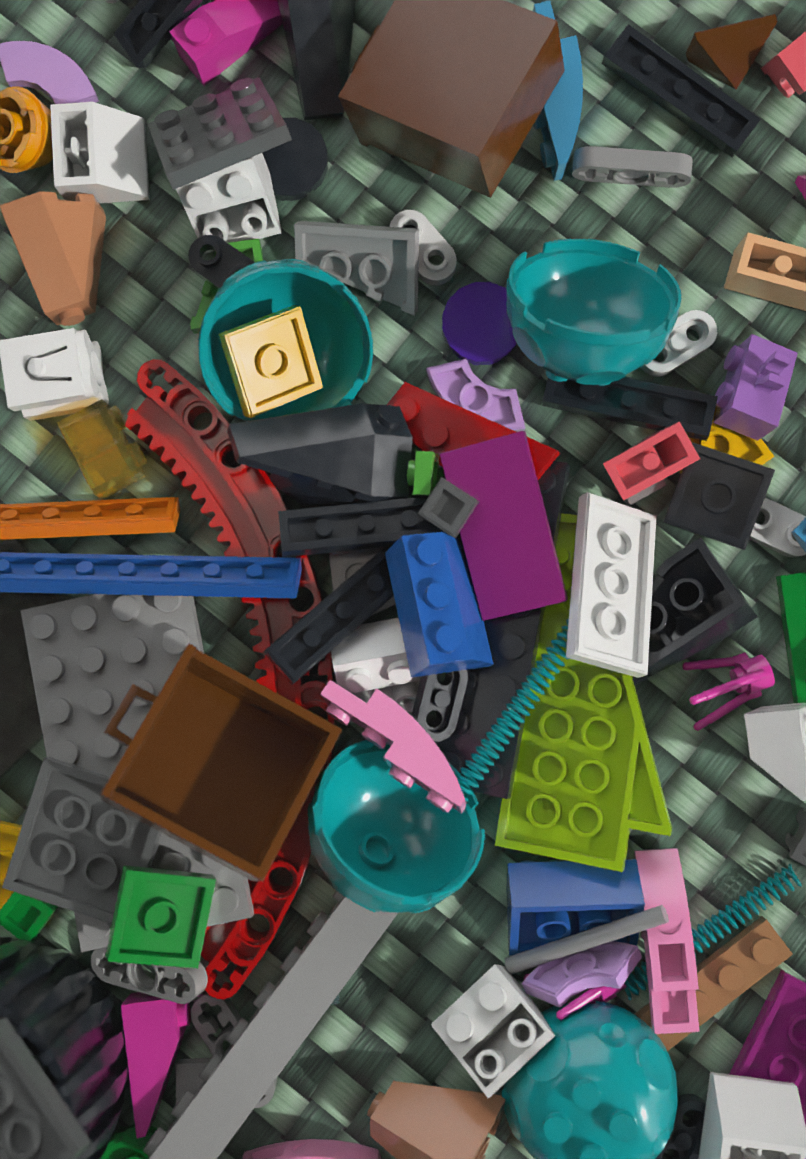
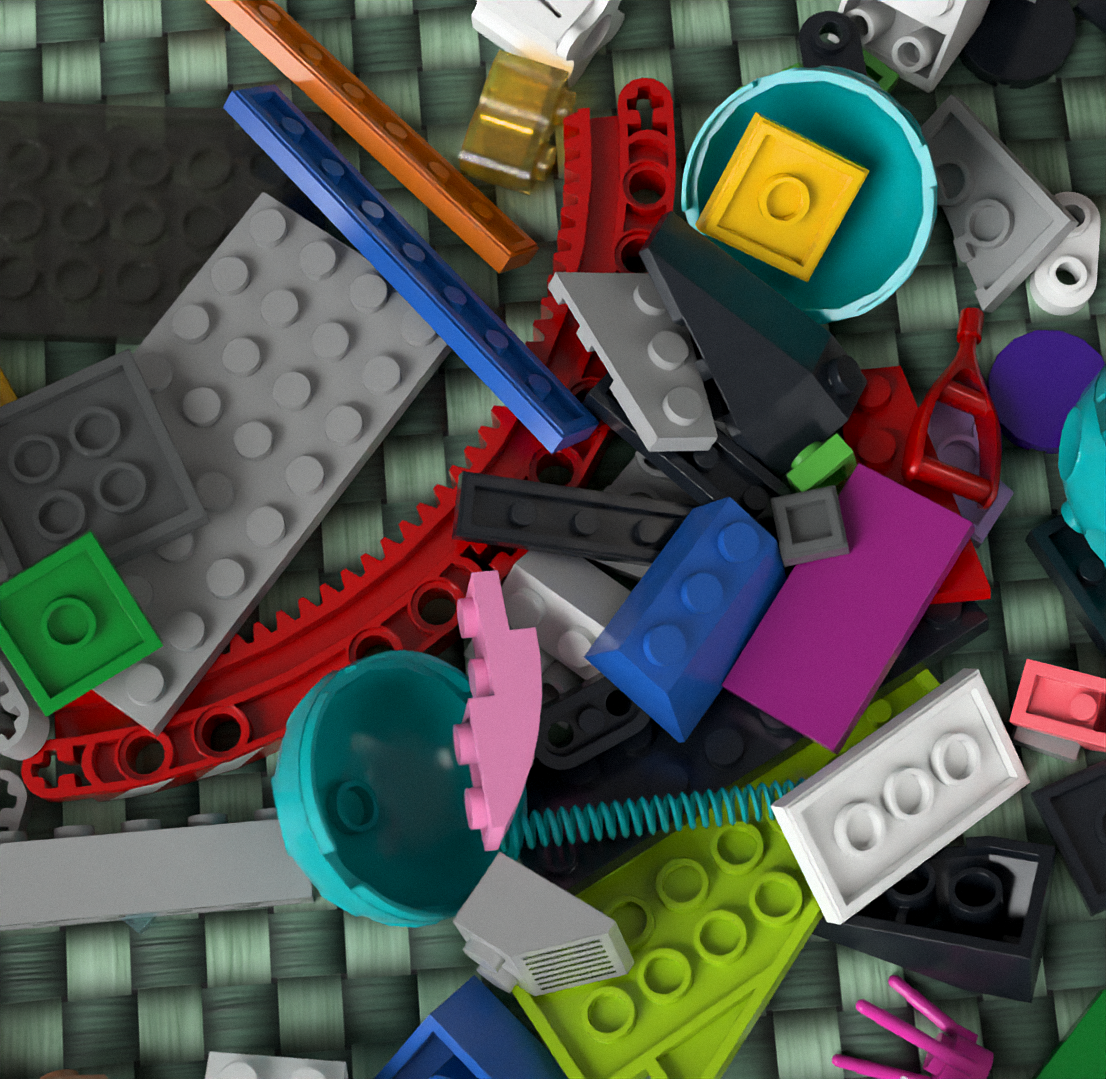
camera: 40 degrees right, 10 degrees down
reddish brown container [101,643,342,881] -> none
none -> light grey slope [453,852,635,996]
none -> light grey wing [548,272,718,452]
none -> red piece [901,307,1002,510]

